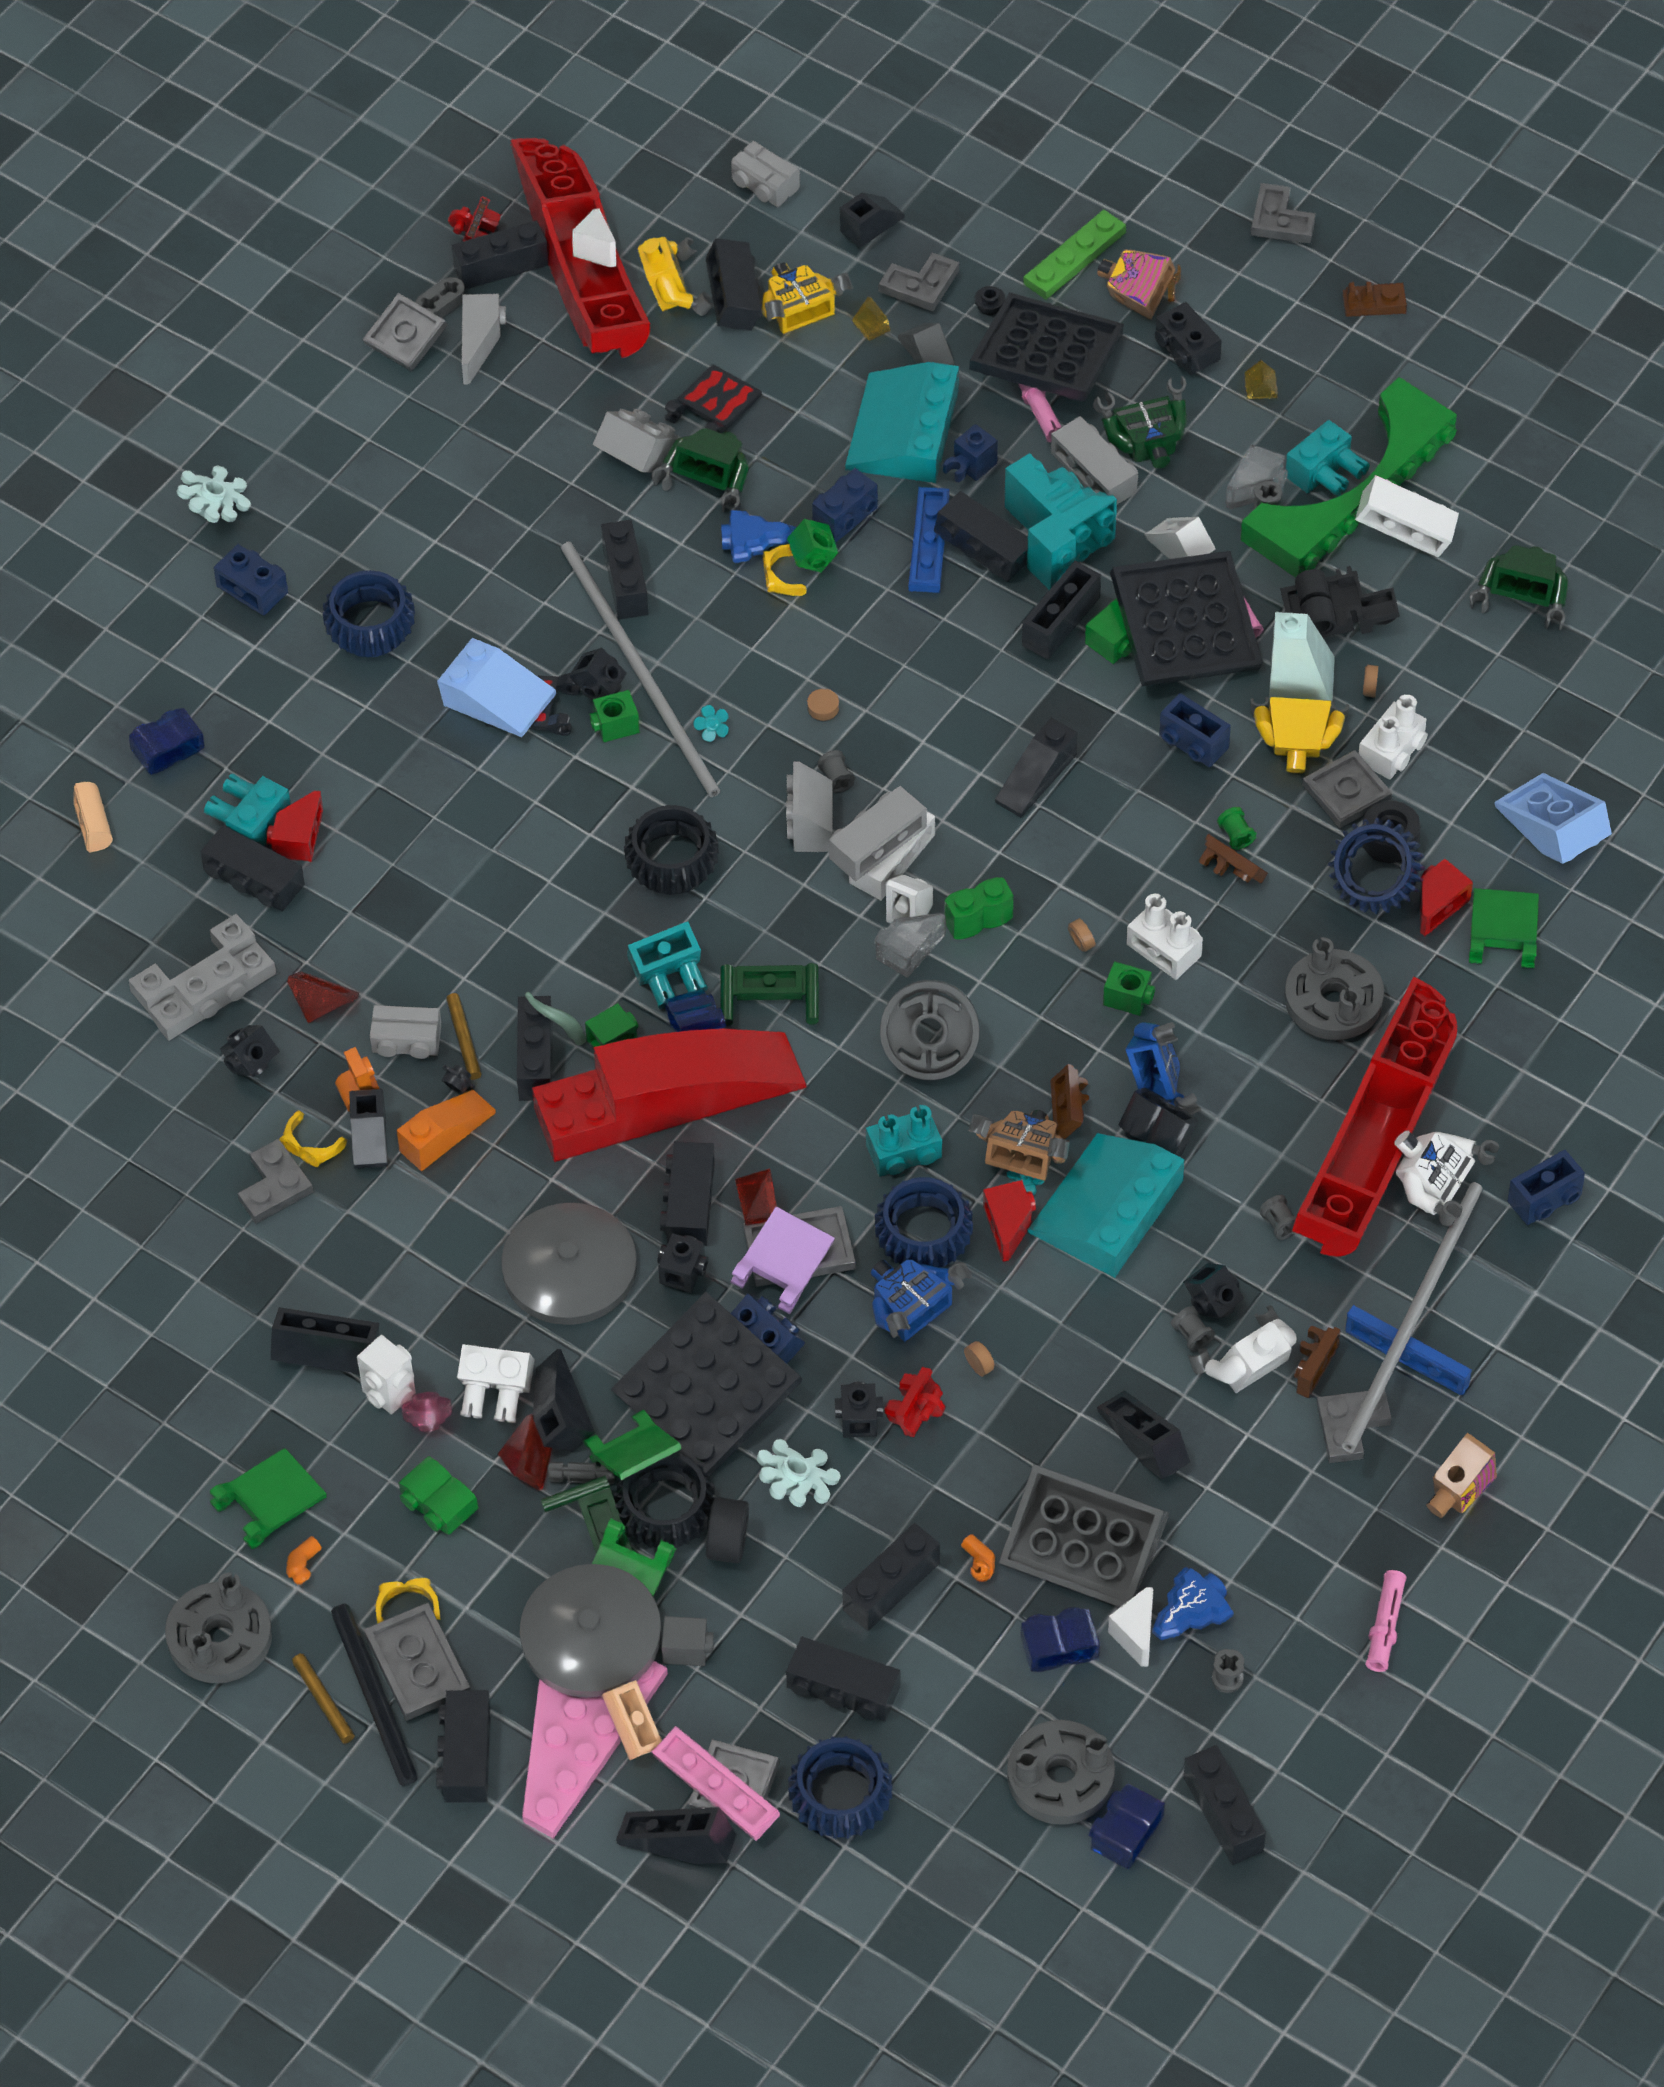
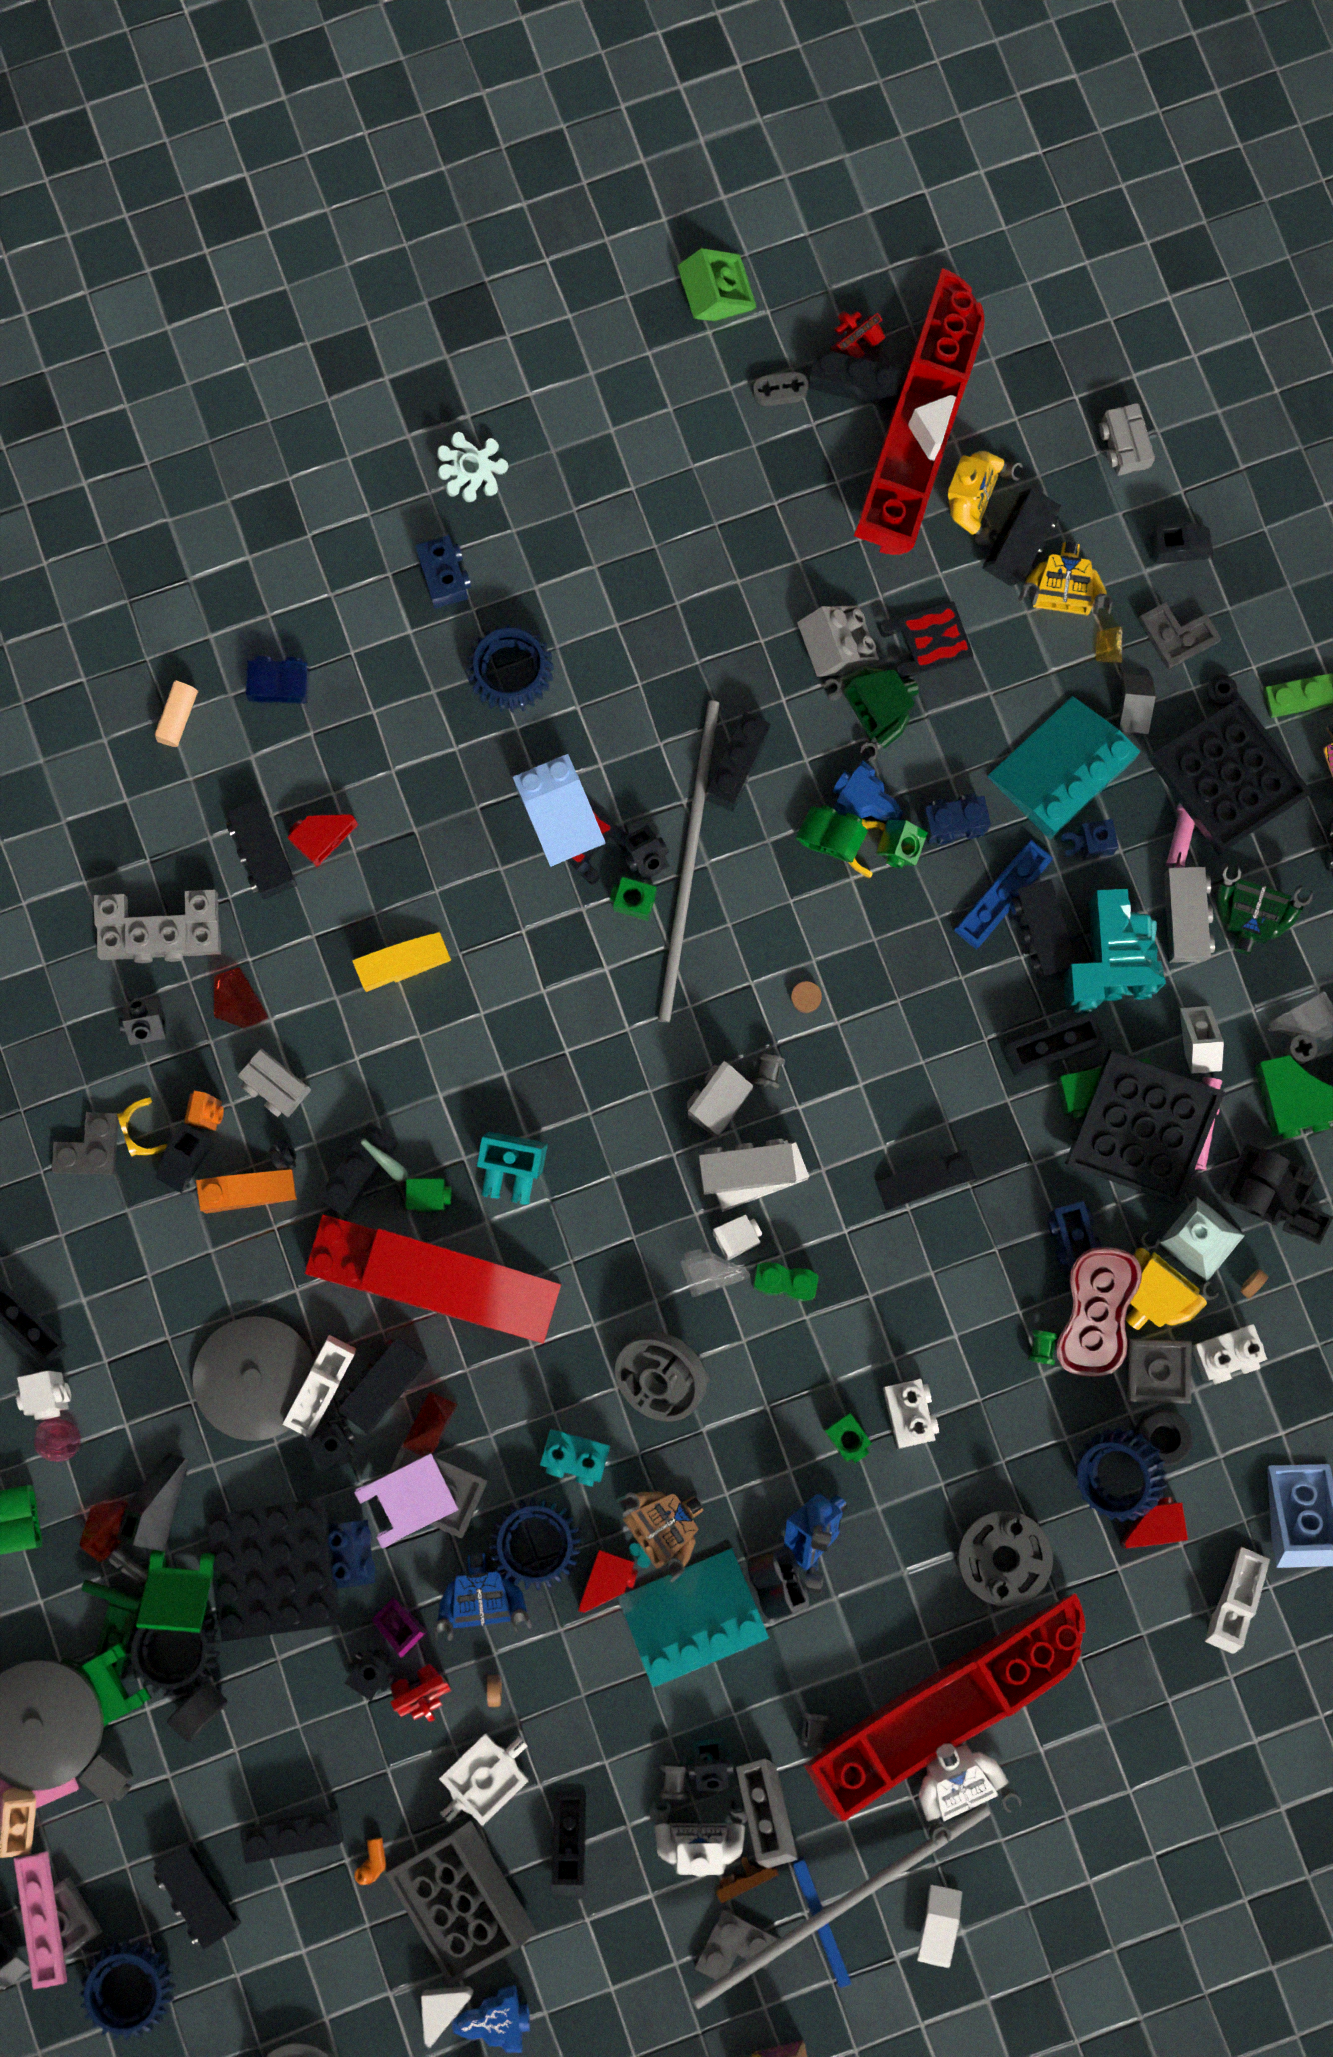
camera: 35 degrees right, 25 degrees up
teal brick [204,773,291,846] -> none
flat silver plate [363,293,448,372] -> none
pearl gold bar [446,993,482,1080] -> none
white brick [457,1344,535,1423] -> none
light grey slope [462,294,506,384] -> none
black gear [624,805,719,895] -> none
clear blue brick [664,988,726,1032] -> none
teal plant [693,705,729,742] -> none
dark green plate [720,963,819,1026] -> none
light aqua animal [757,1439,840,1507] -> none
clear blue brick [1020,1607,1100,1672] -> none
reddish brown plate [1050,1064,1089,1139] -> none
medium nougat tile [1068,918,1096,952] -> none
reddish brown plate [1199,834,1268,883] -> none
green flag [1469,888,1539,968] -> none
dark blue brick [1507,1149,1585,1225] -> none
none -> white slope [283,1335,356,1438]
none -> yellow slope [352,932,451,992]
none -> magenta slope [371,1597,428,1657]
none -> white plate [439,1733,529,1826]
none -> bright green slope [677,248,757,321]
none -> light grey brick [736,1758,798,1868]
none -> green brick [795,805,868,863]
none -> white slope [917,1885,962,1968]
none -> plate [1057,1247,1142,1377]
none -> white slope [1205,1547,1270,1654]

